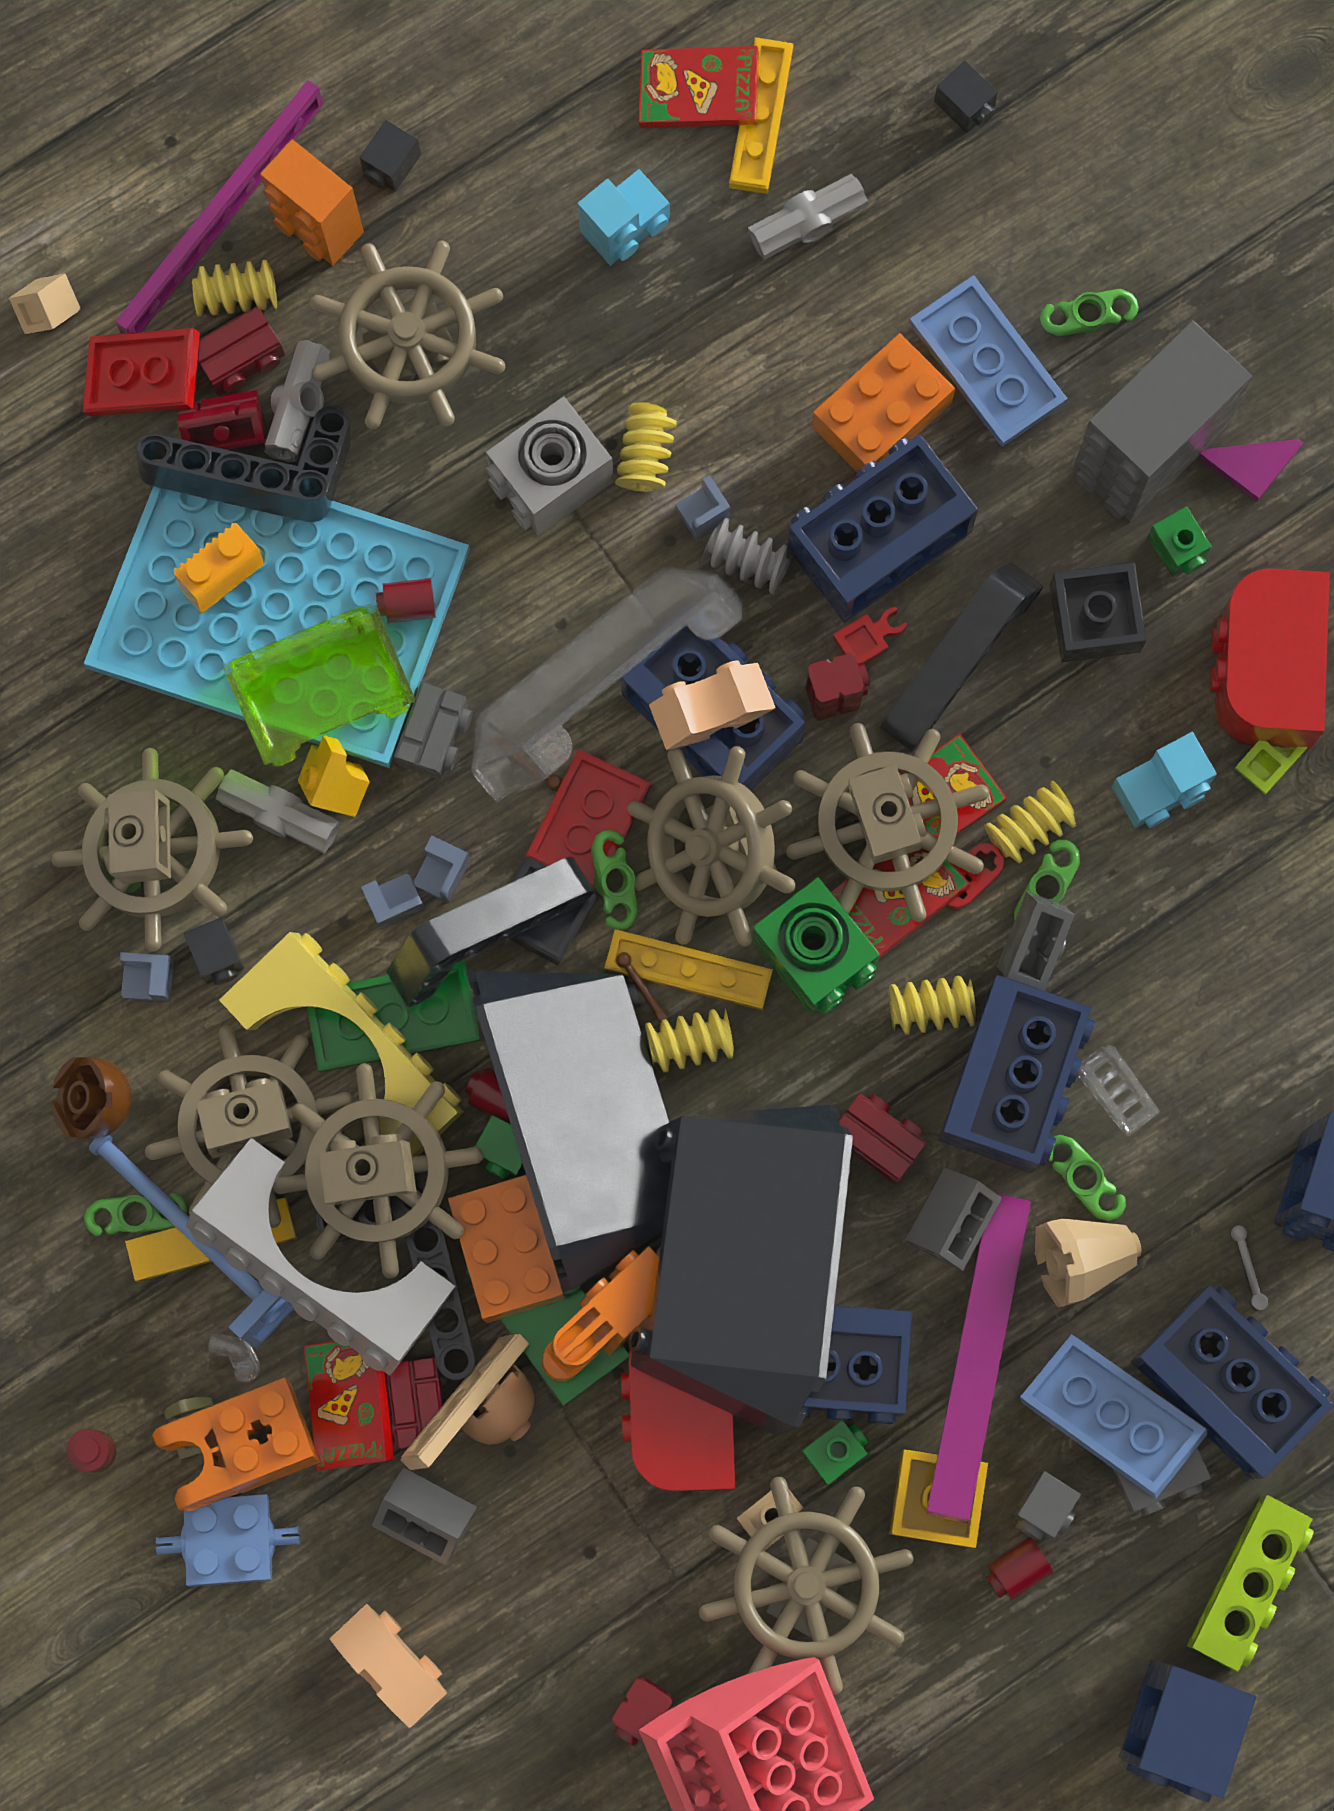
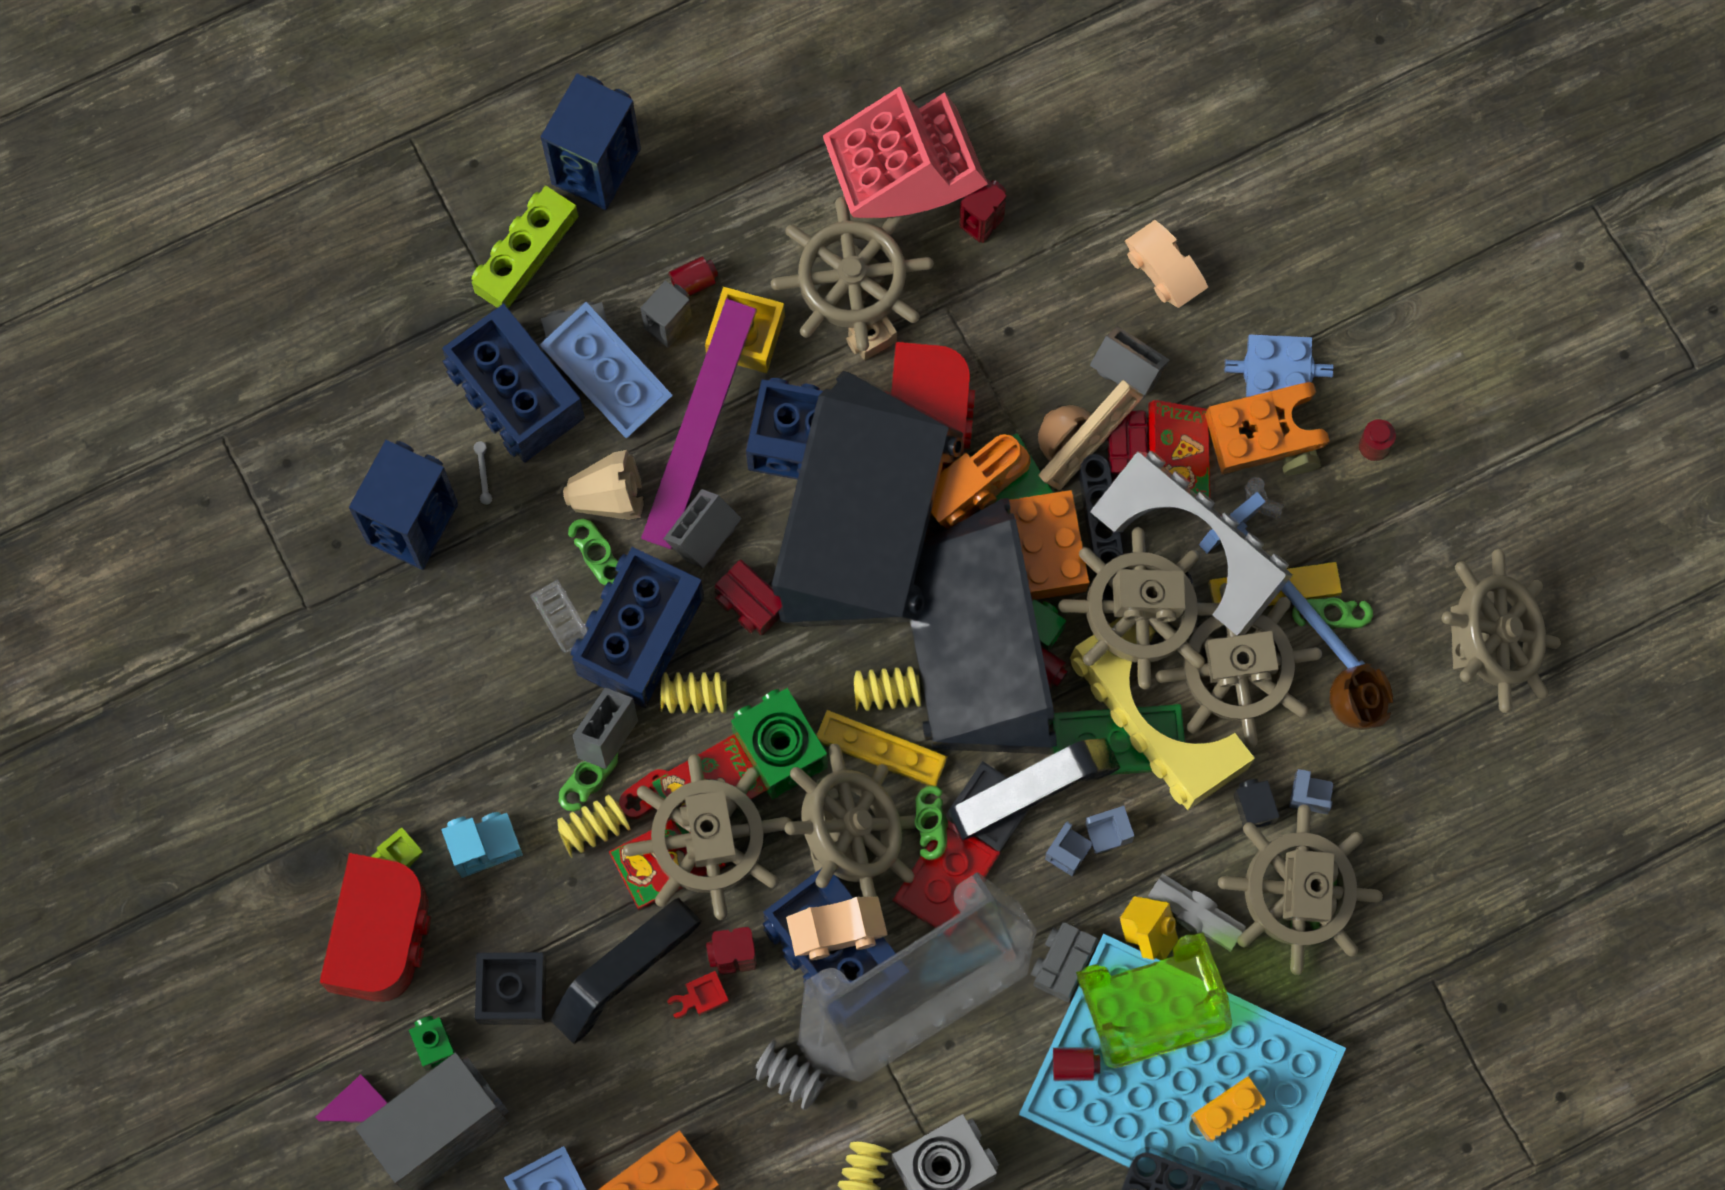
camera: 175 degrees left, 5 degrees down
reddish brown hinge [616,952,670,1023] -> none
sand blue panel [675,475,730,541] -> none
dark blue brick [787,434,978,623] -> none
green brick [801,1420,869,1485] -> none

